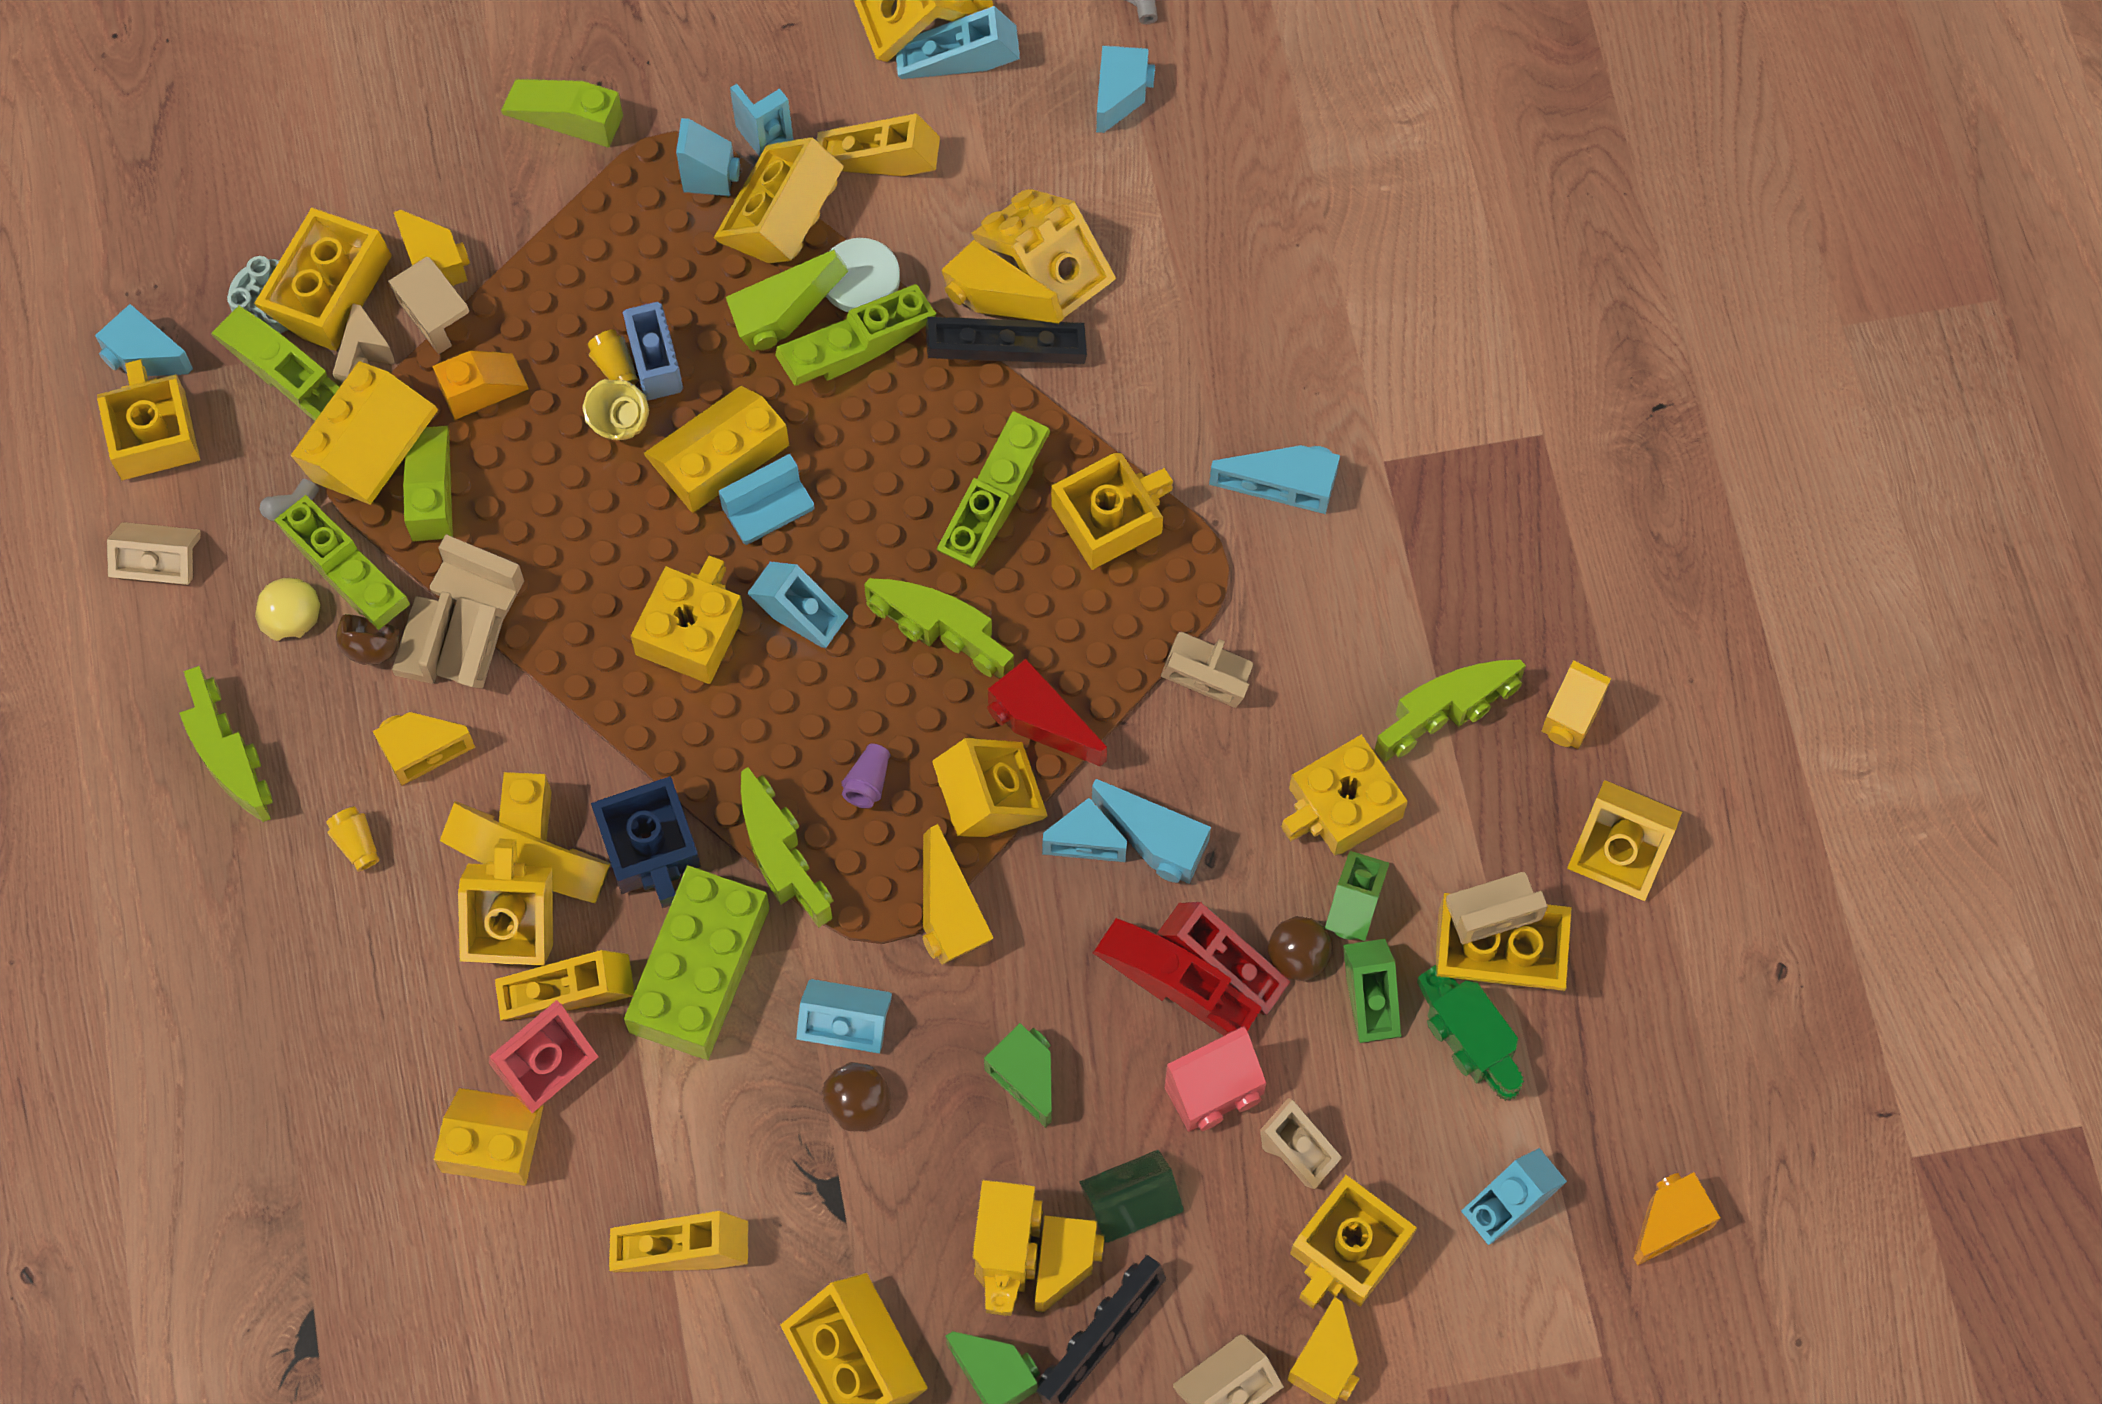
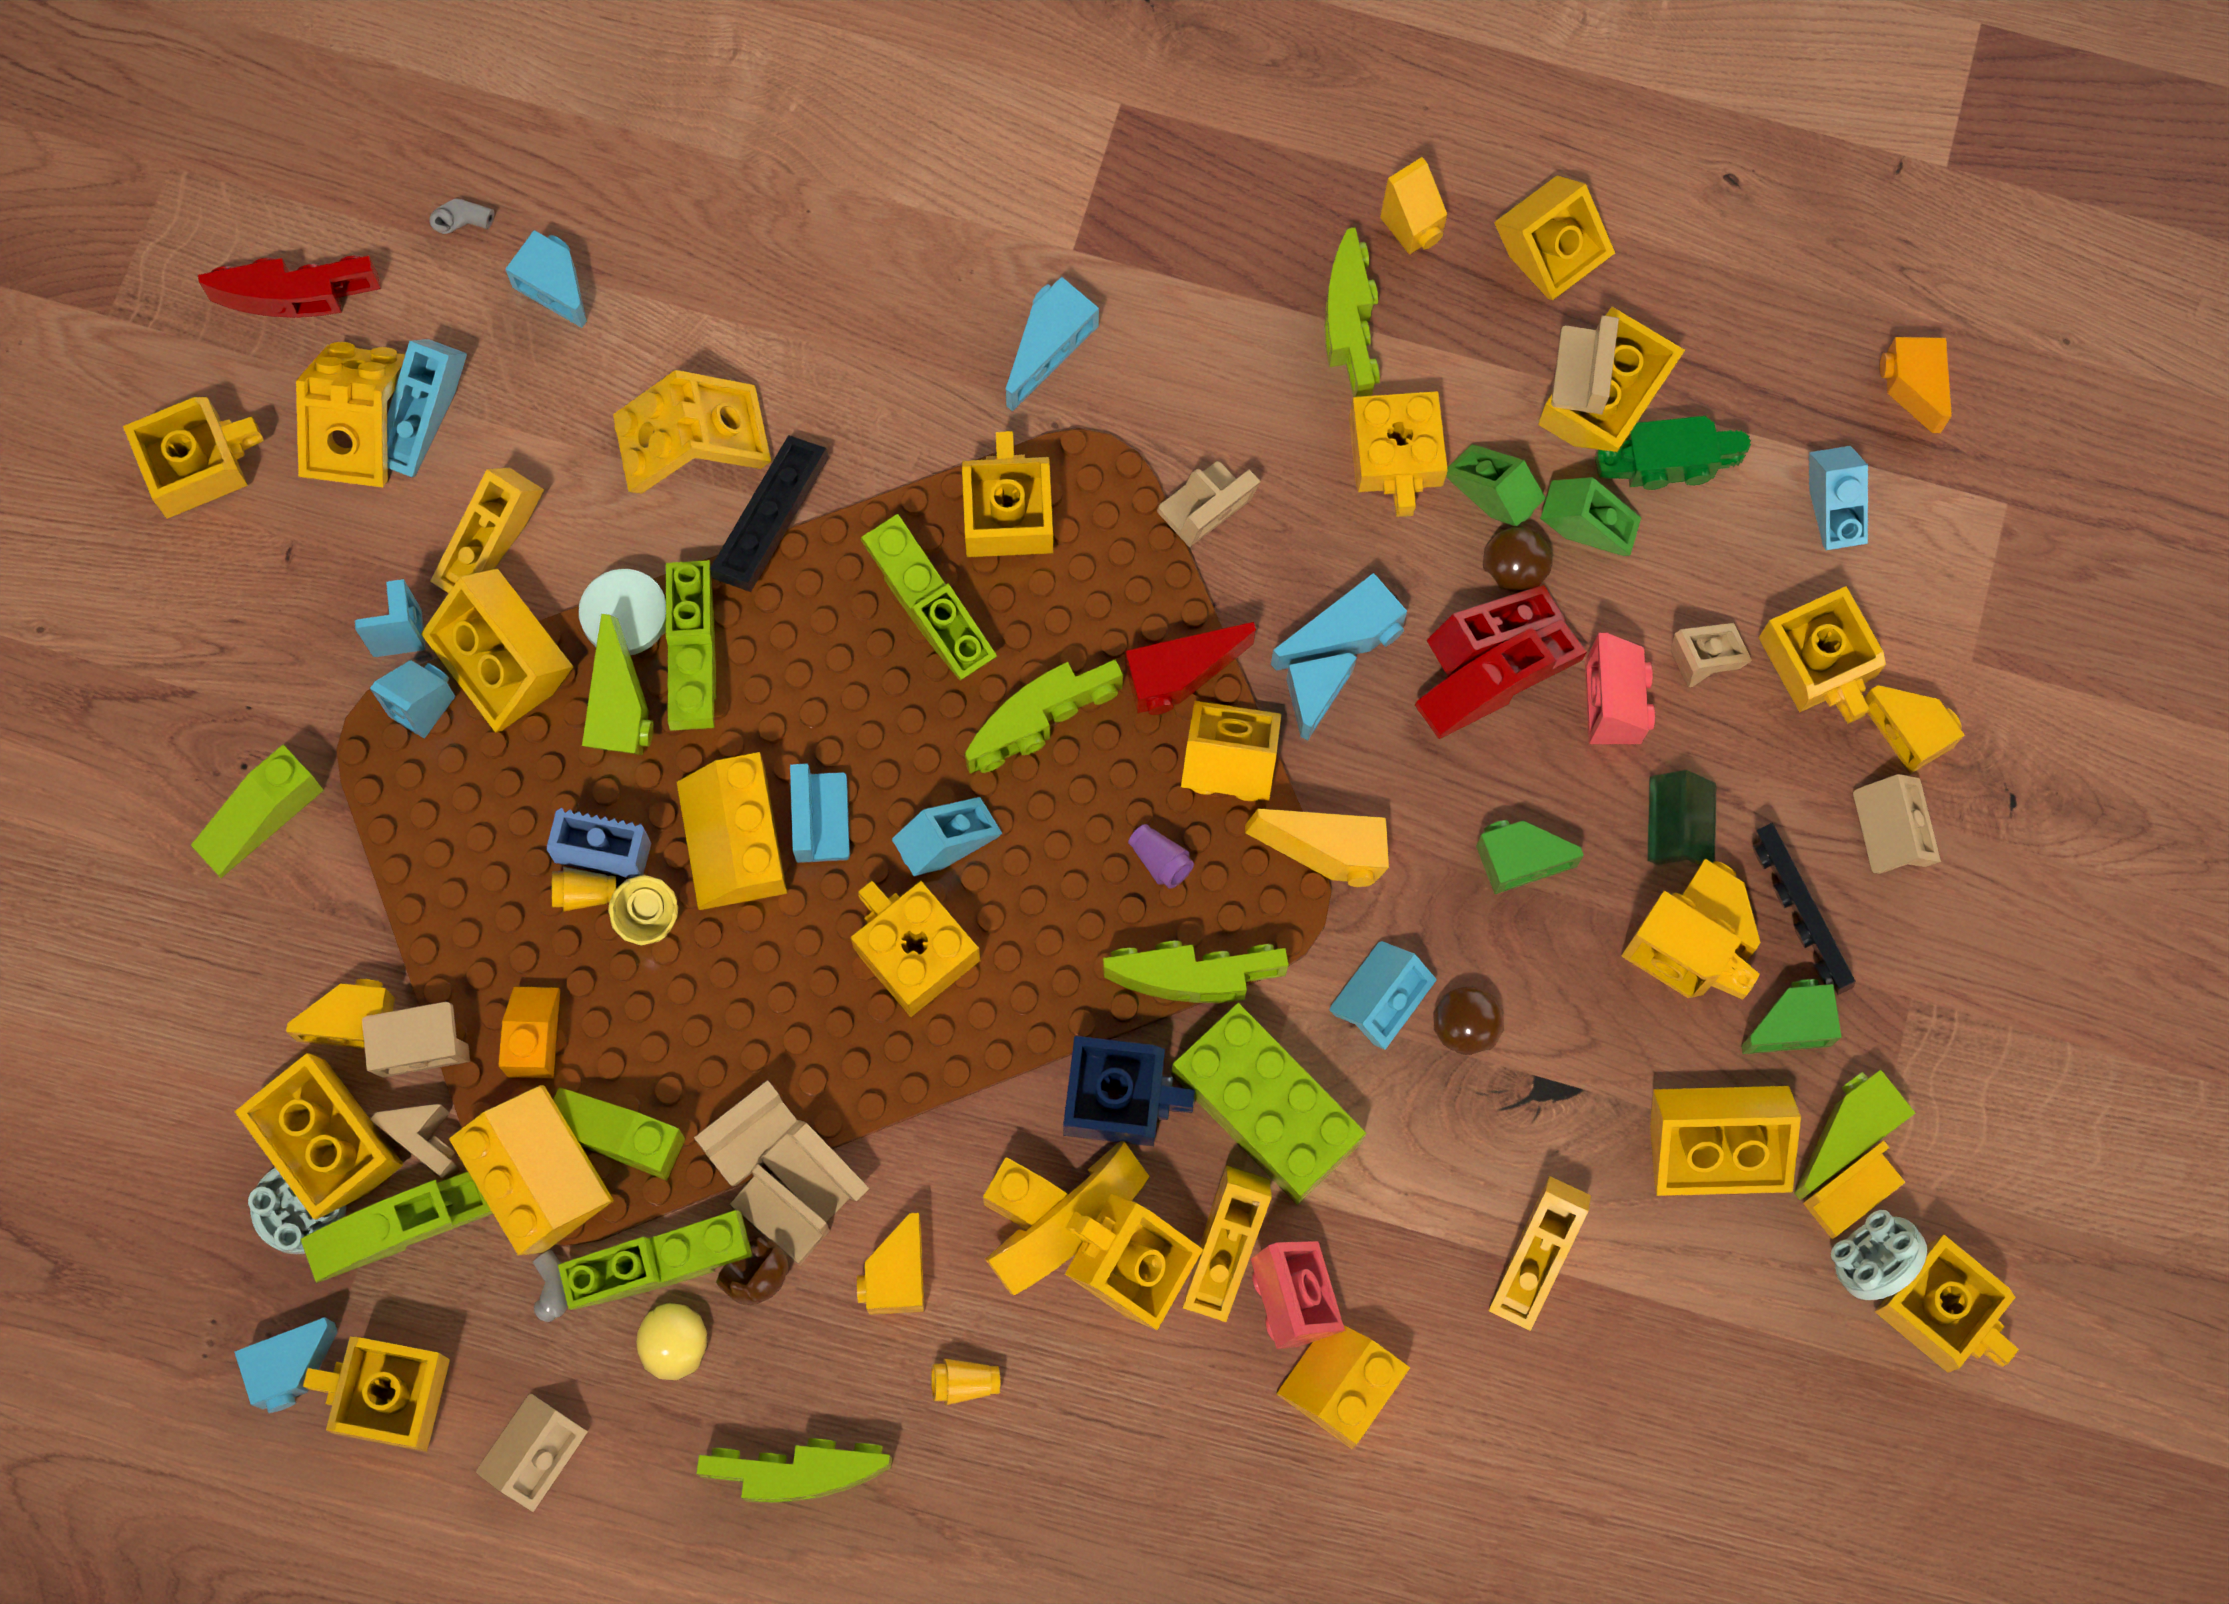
camera: 65 degrees left, 5 degrees up
yellow slope [941,240,1064,323] -> none

